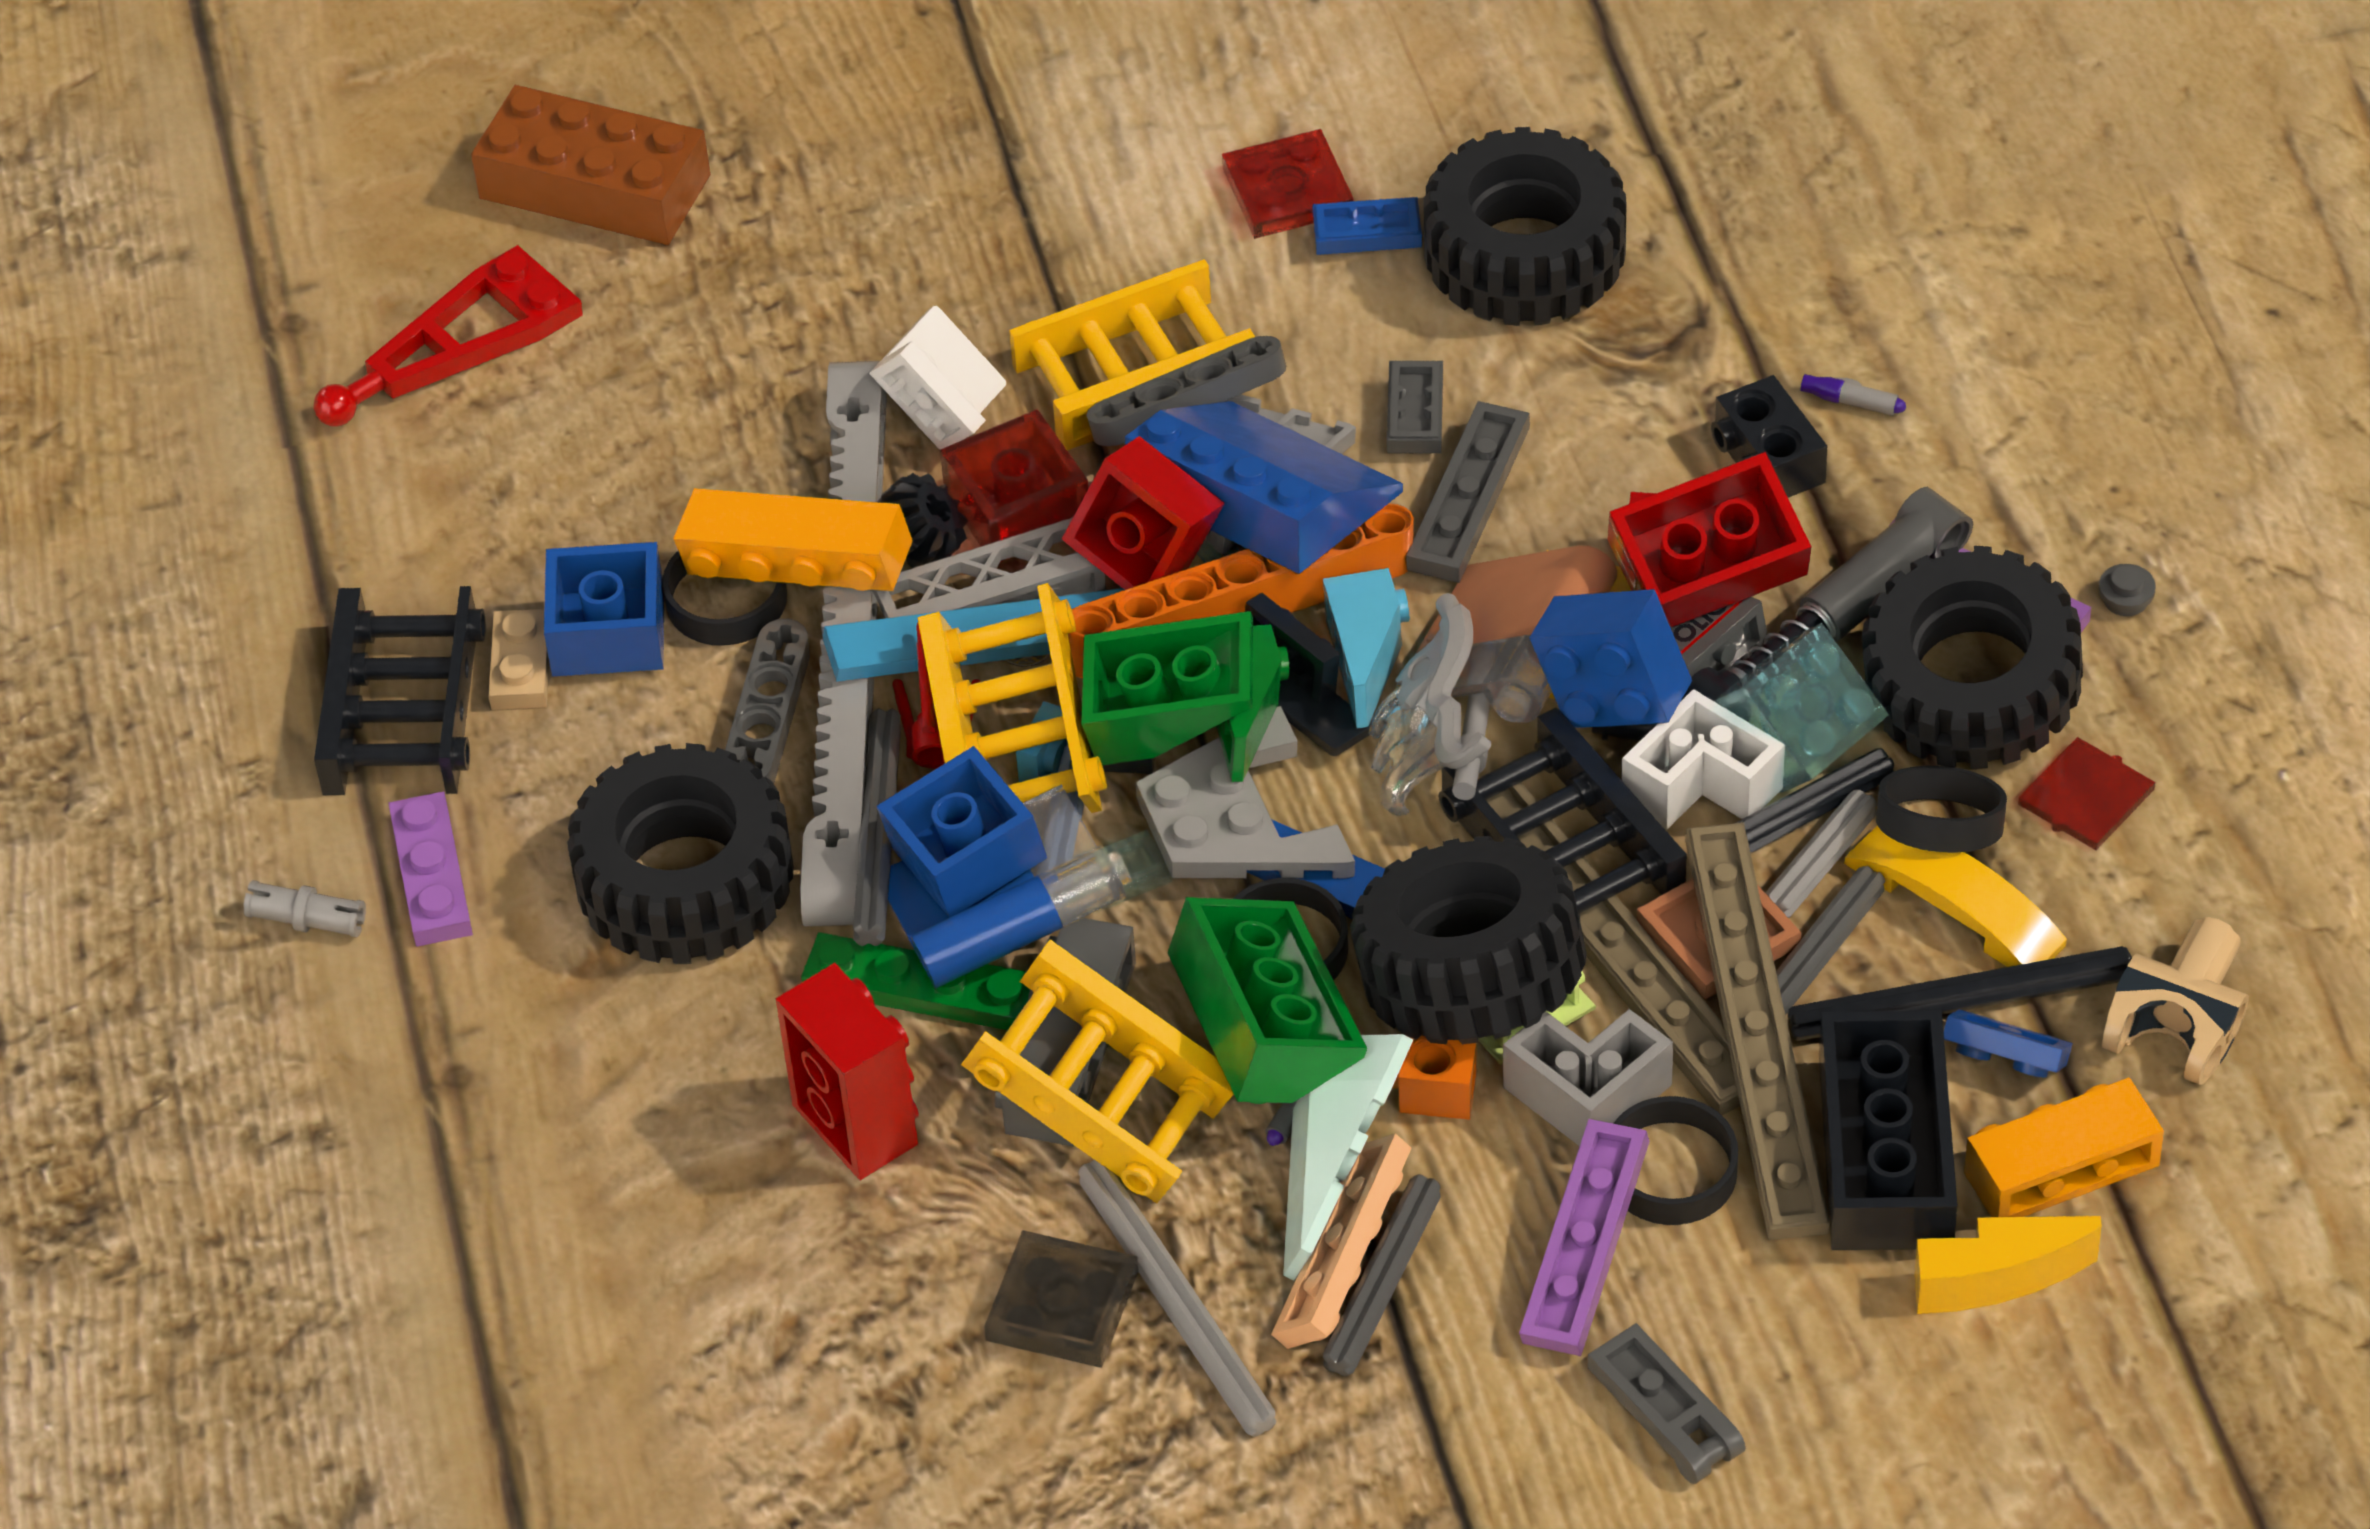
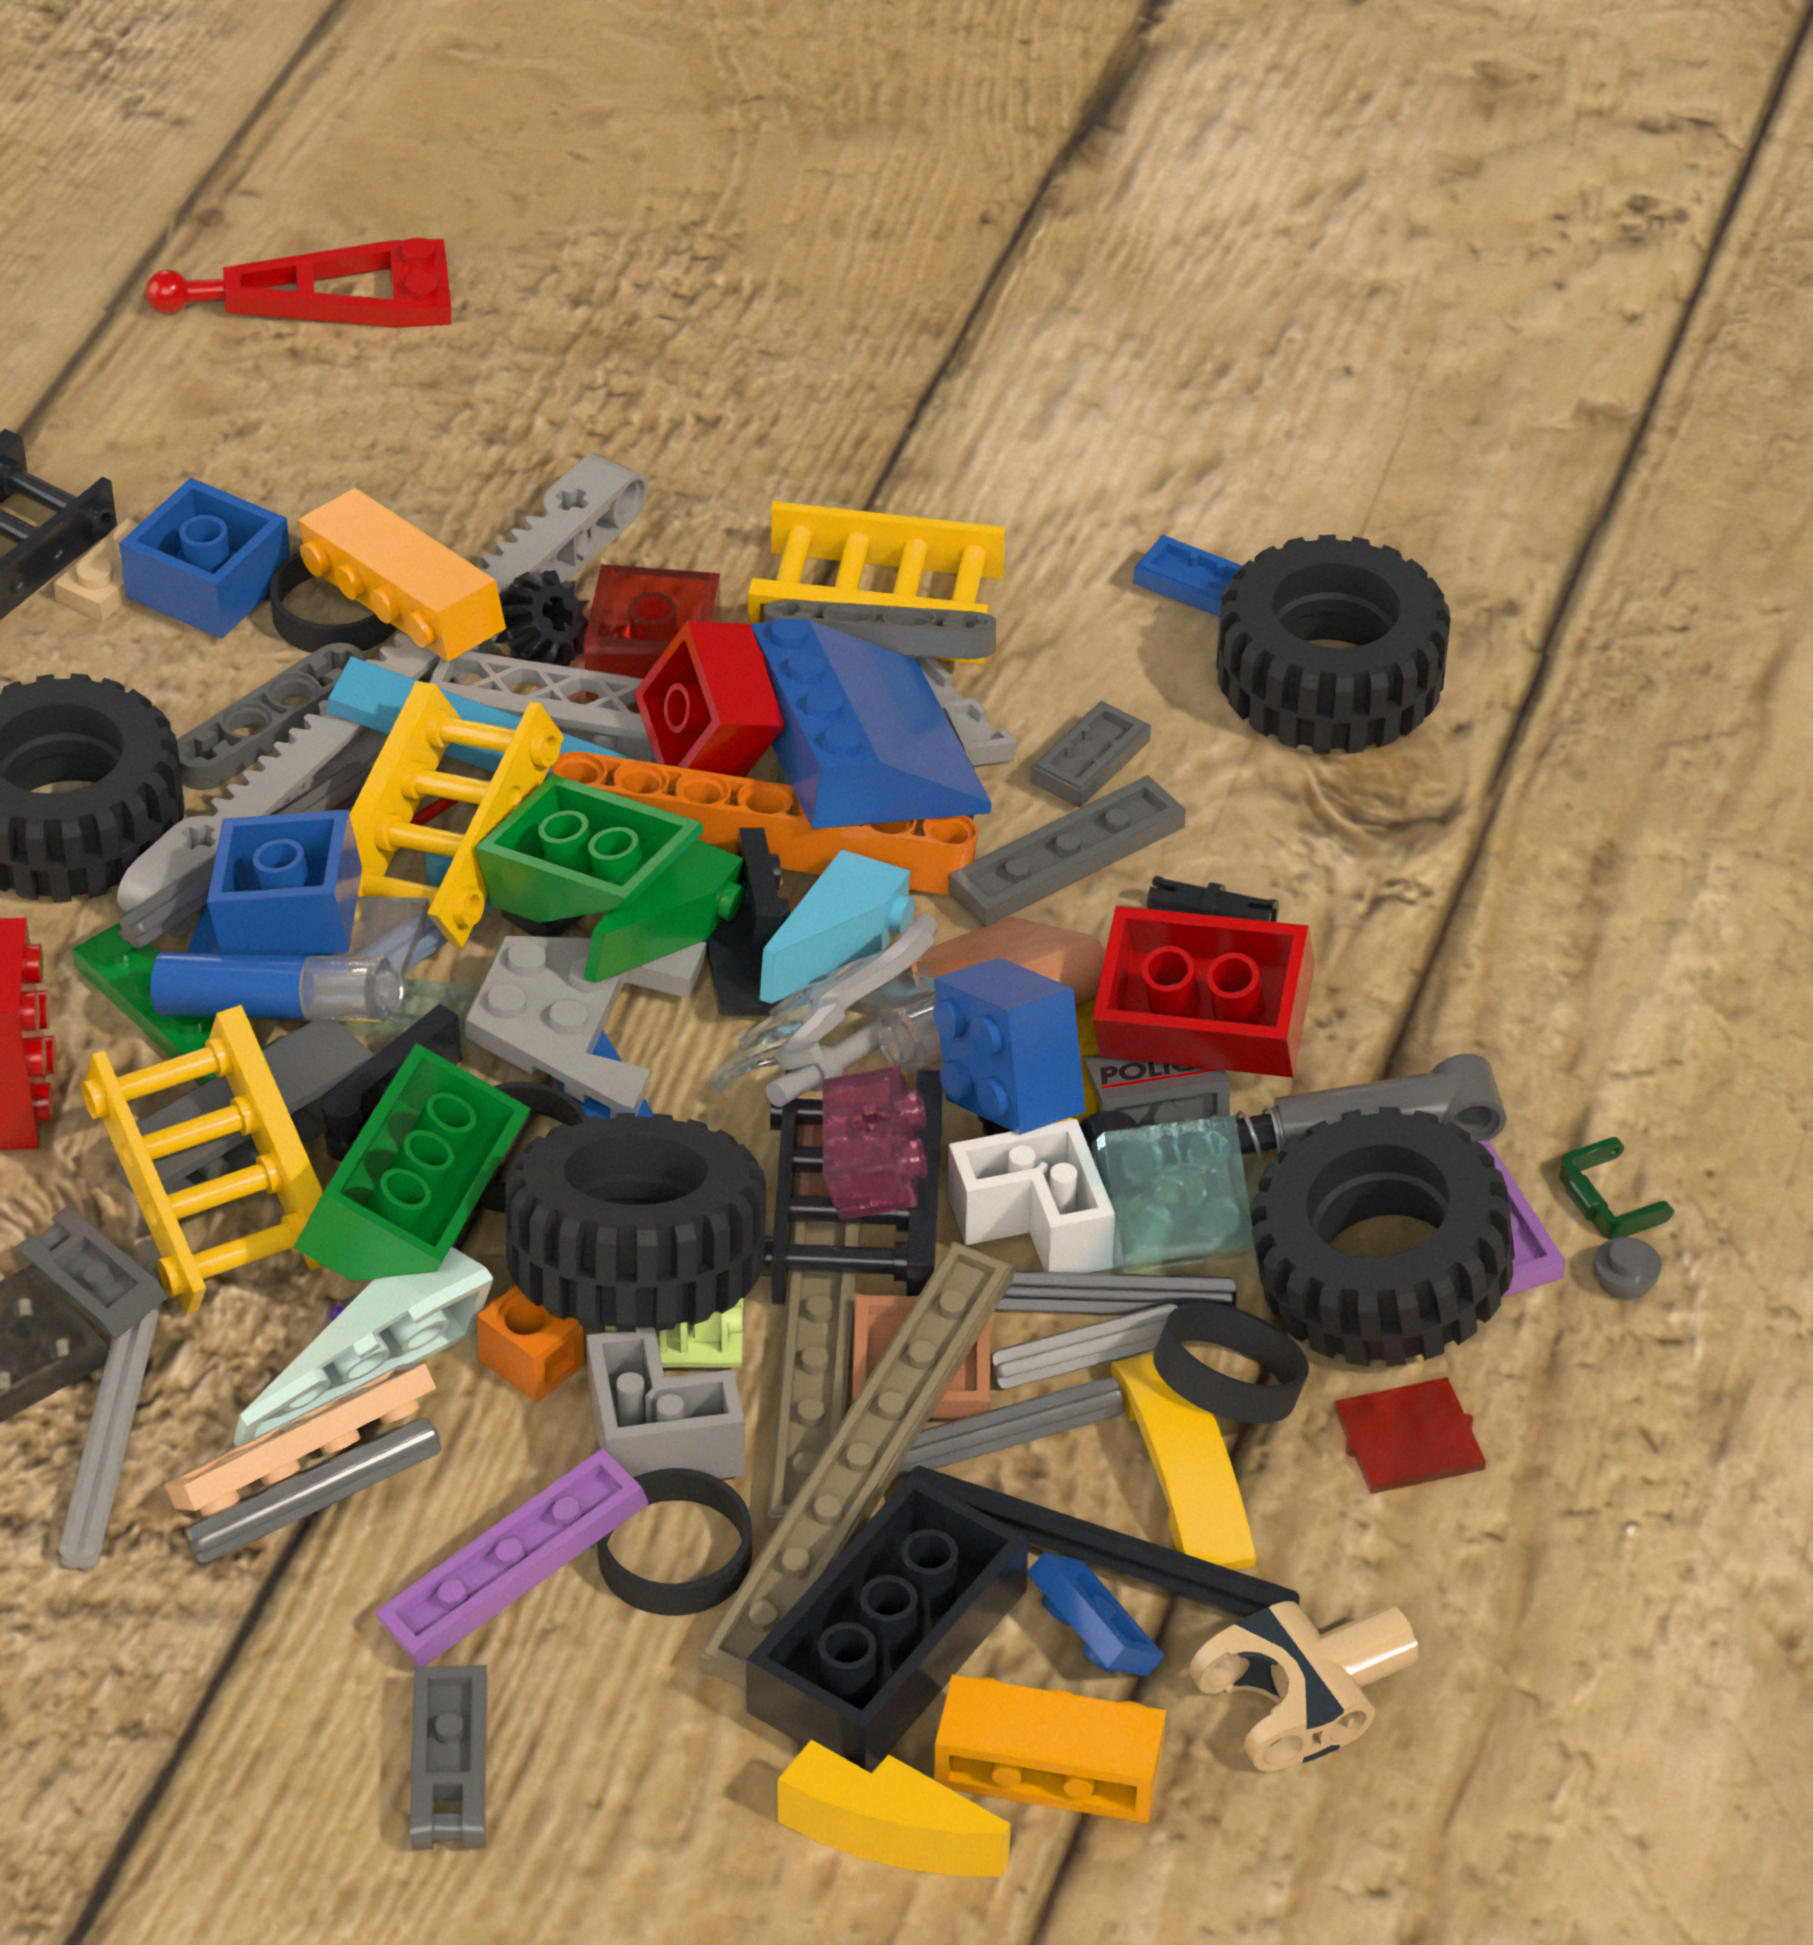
camera: 30 degrees right, 5 degrees down
dark orange brick [471,84,711,246] -> none
white bracket [869,306,1006,453] -> none
clear red plate [1222,129,1354,239] -> none
black brick [1711,375,1828,498] -> none
piece [1800,374,1906,416] -> none
none -> dark grey plate [14,1205,168,1340]
none -> black plate [322,1003,462,1162]
none -> clear pink brick [823,1065,927,1220]
none -> black pin [1147,876,1279,922]
none -> dark green piece [1559,1137,1674,1239]

